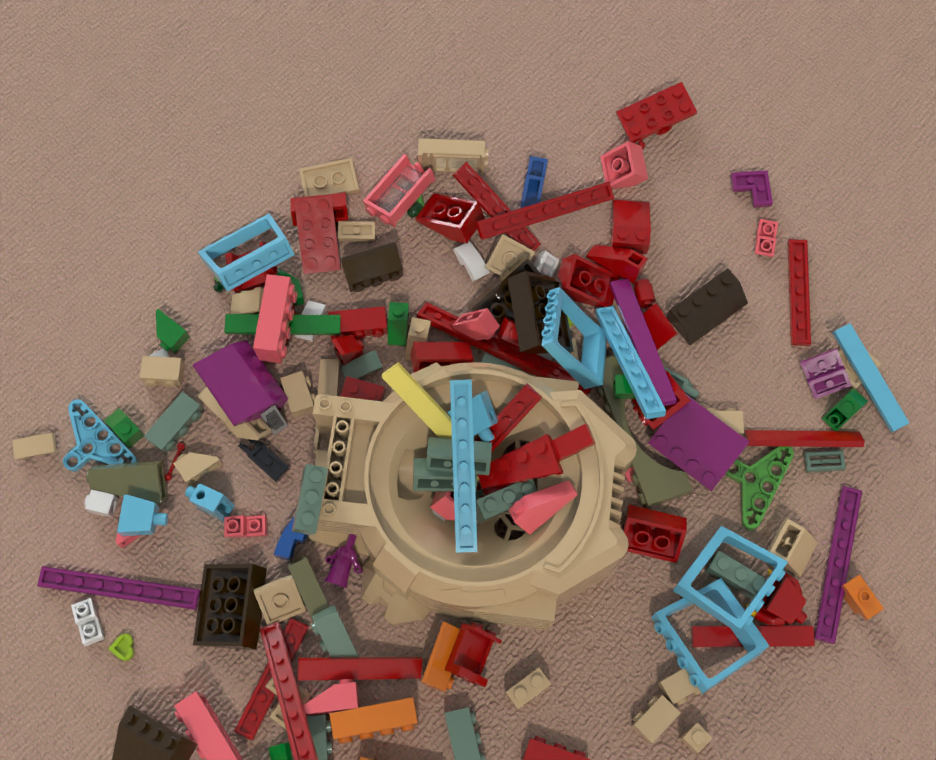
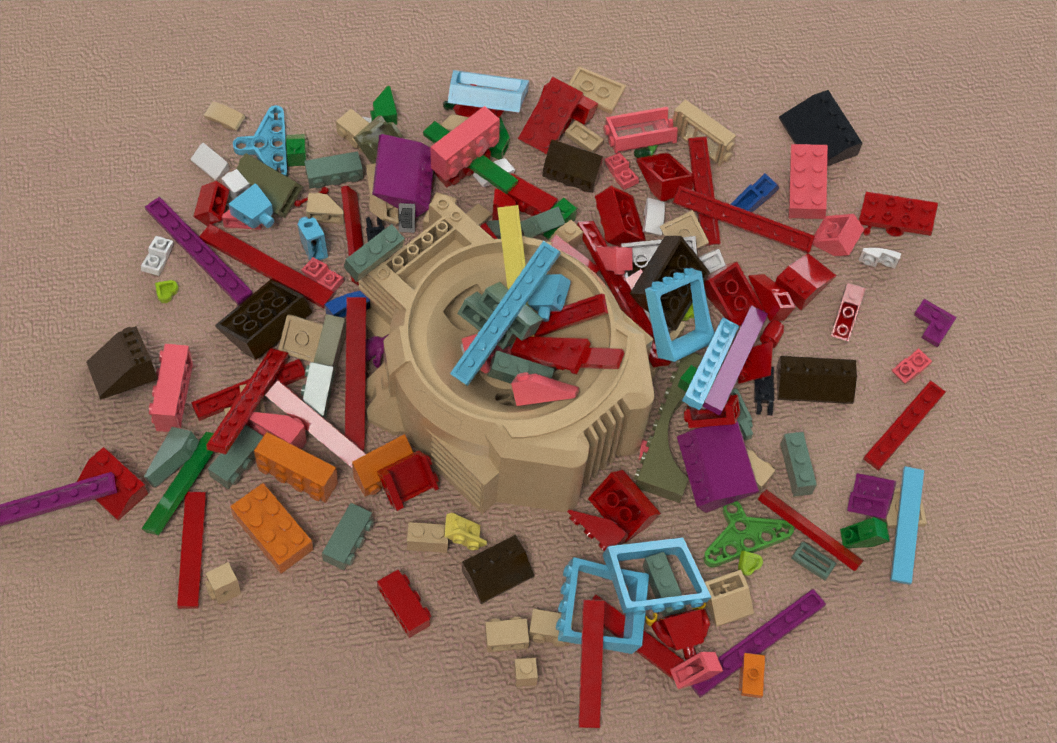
camera: 35 degrees right, 10 degrees down
none -> white slope [191,143,229,181]
none -> red brick [193,180,230,226]
none -> red tile [199,223,334,309]
none -> red tile [341,185,363,286]
none -> red tile [345,297,366,451]
none -> olive panel [353,116,403,164]
none -> light yellow bracket [445,513,487,550]
none -> dark brown slope [461,535,534,604]
none -> sand green slope [520,207,565,238]
none -> red slope [567,510,630,551]
none -> red tile [578,599,604,728]
none -> red slope [595,186,646,247]
none -> coral slope [604,152,639,190]
none -> coral slope [670,652,723,689]
none -> lime tile [738,551,763,576]
none -> black hinge [754,367,774,416]
none -> black slope [779,90,863,166]
none -> sand green brick [780,432,817,497]
none -> coral brick [789,144,828,219]
none -> slope [831,283,866,342]
none -> white slope [858,248,901,269]

